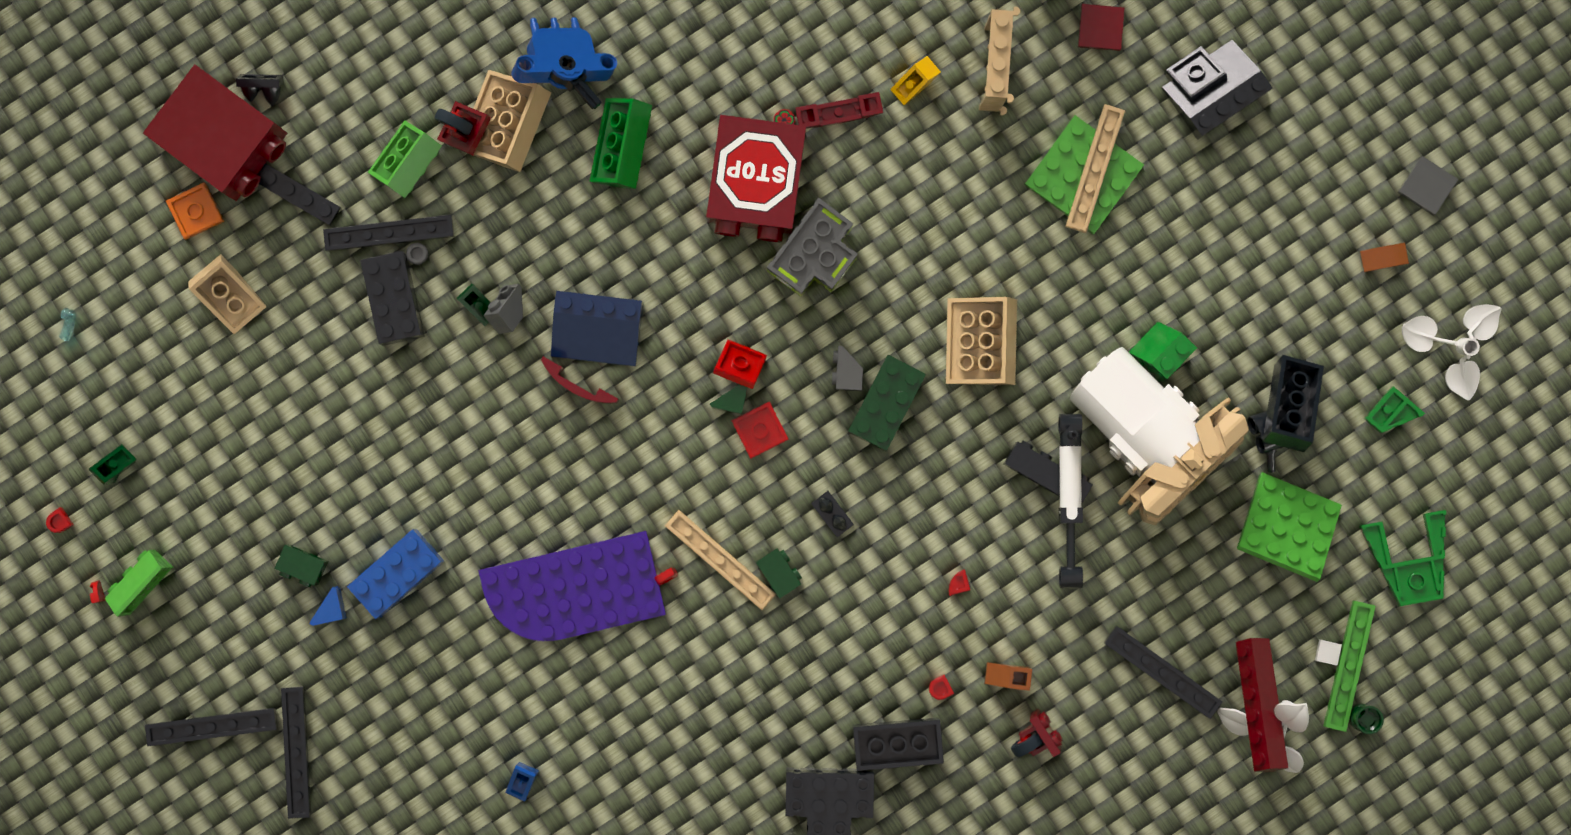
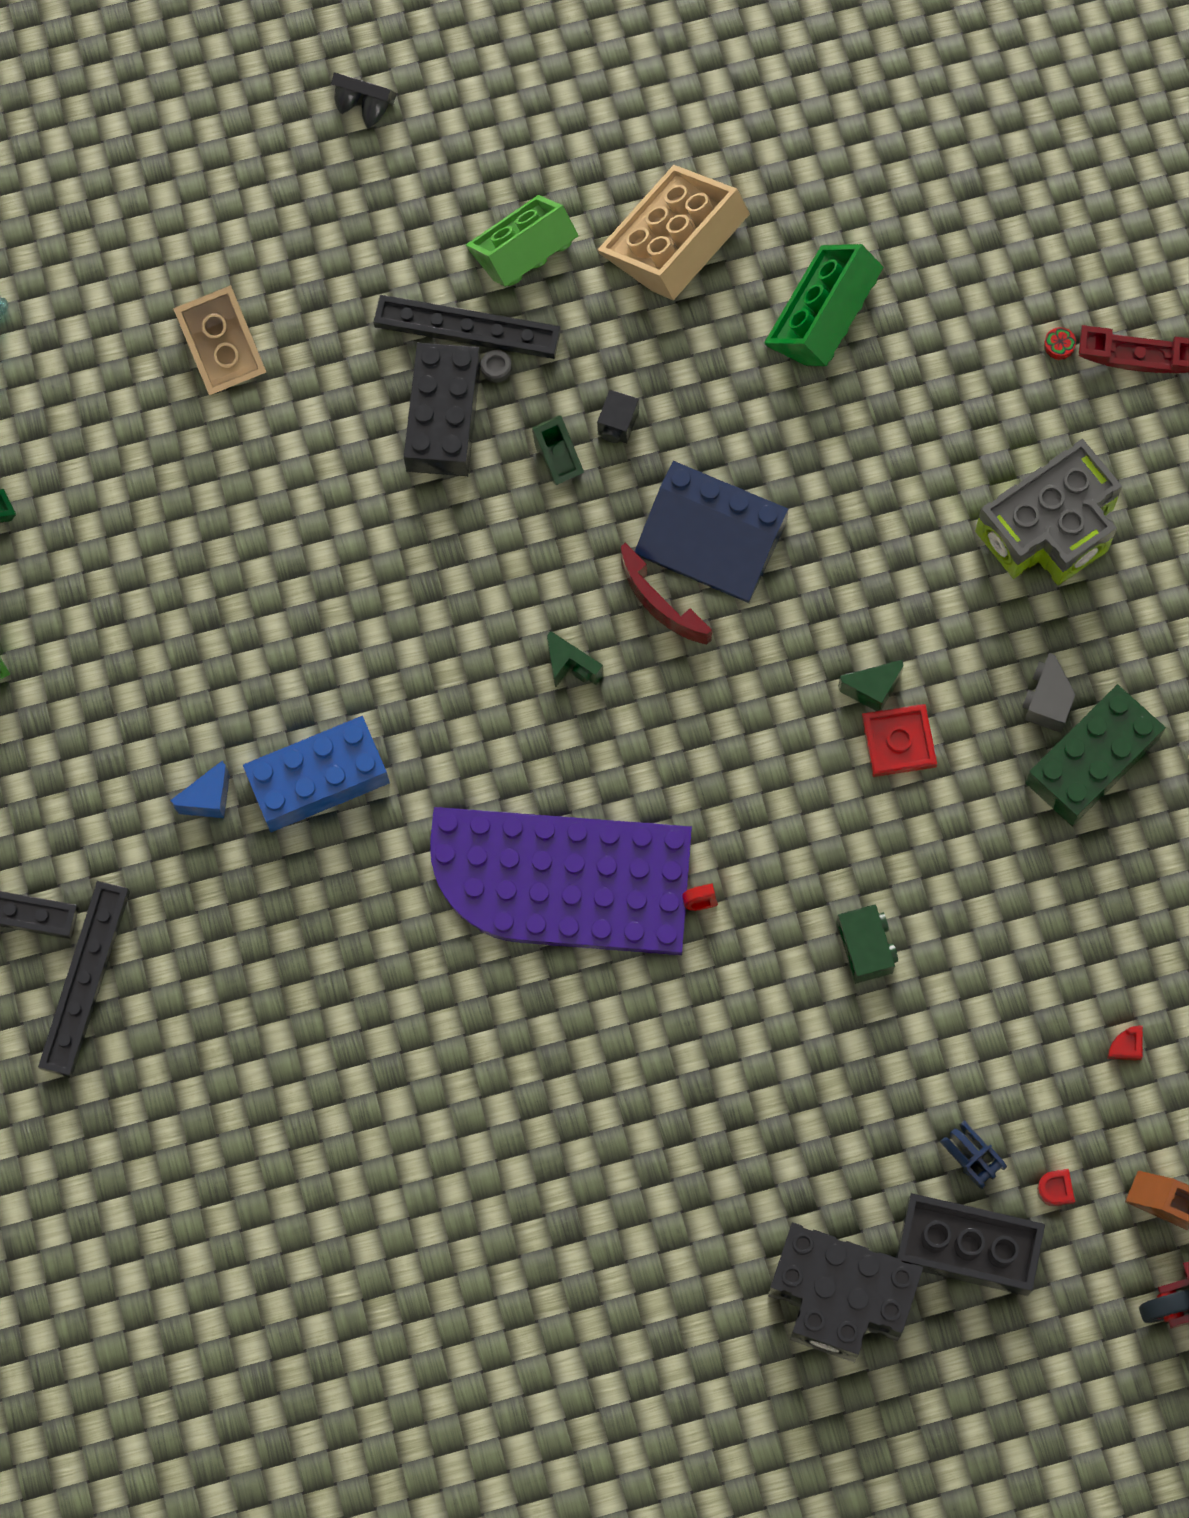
camera: 25 degrees right, 15 degrees down
dark red brick [143,64,288,202] -> none
orange tile [166,182,224,240] -> none
black plate [257,163,341,226] -> none
dark green brick [274,544,329,588] -> none
dark red plate [434,101,492,156] -> none
dark grey slope [483,284,523,334] -> none
blue slope [505,762,539,802] -> none
blue piece [511,17,617,109] -> none
tan tile [665,510,776,610] -> none
brick [706,115,806,243] -> none
red tile [713,339,767,389] -> none
black tile [811,491,854,537] -> none
none -> dark green slope [547,631,604,687]
none -> black brick [597,390,639,444]
none -> dark blue arm [940,1120,1007,1189]

